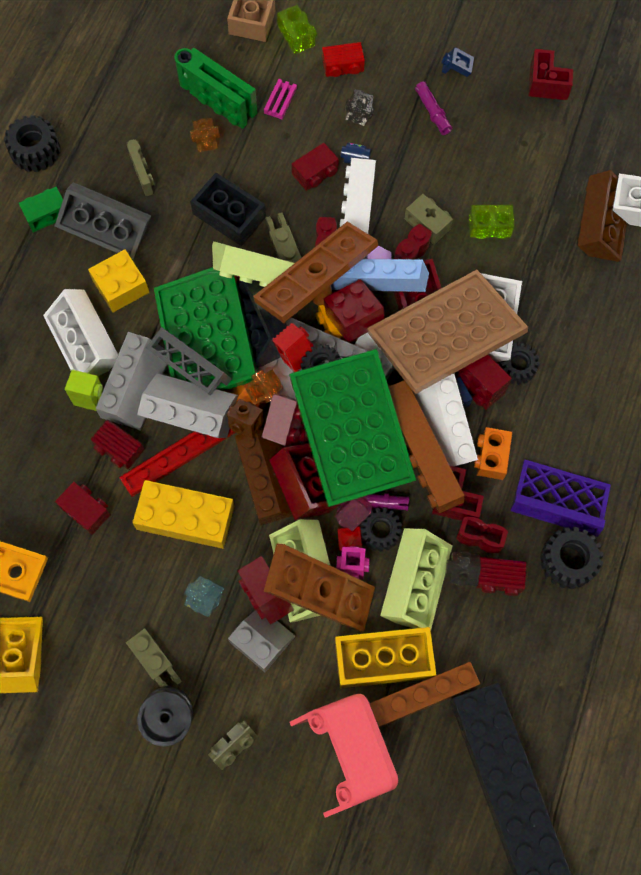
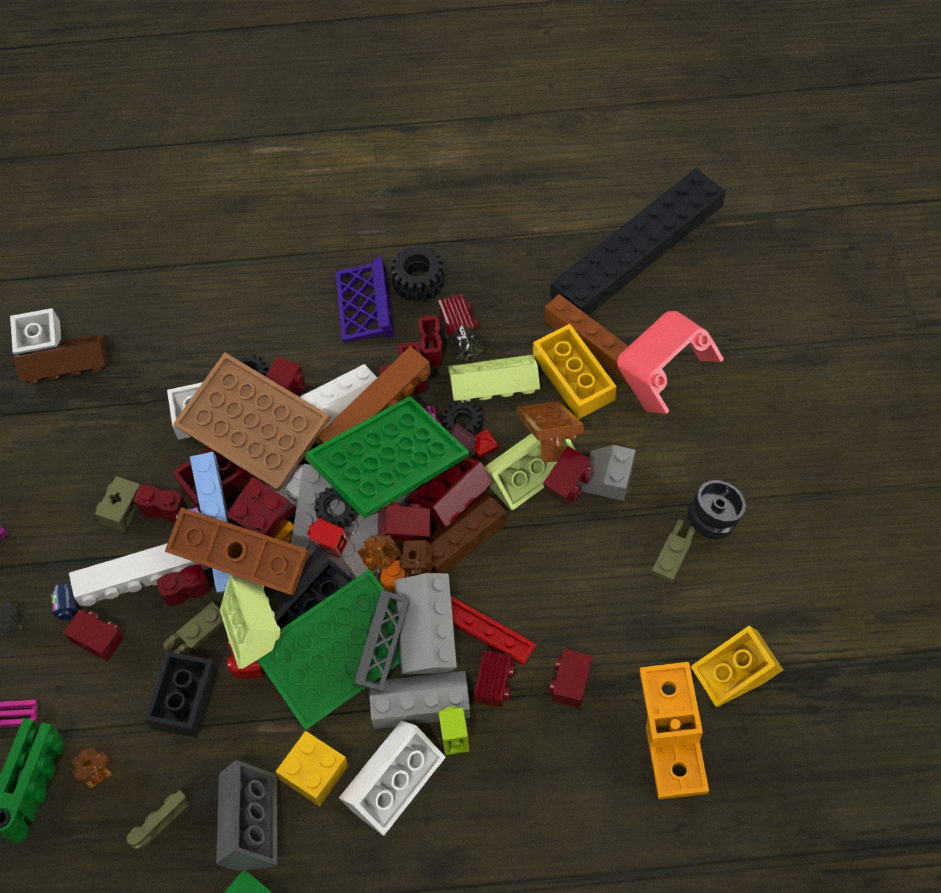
camera: 110 degrees left, 10 degrees down
yellow brick [133,480,235,549] -> none
clear light blue brick [184,576,224,617] -> none
olive hinge [208,720,257,770] -> none
dark pink brick [336,547,369,580] -> none
clear neon green brick [469,205,514,239] -> none
orange brick [474,427,512,480] -> none

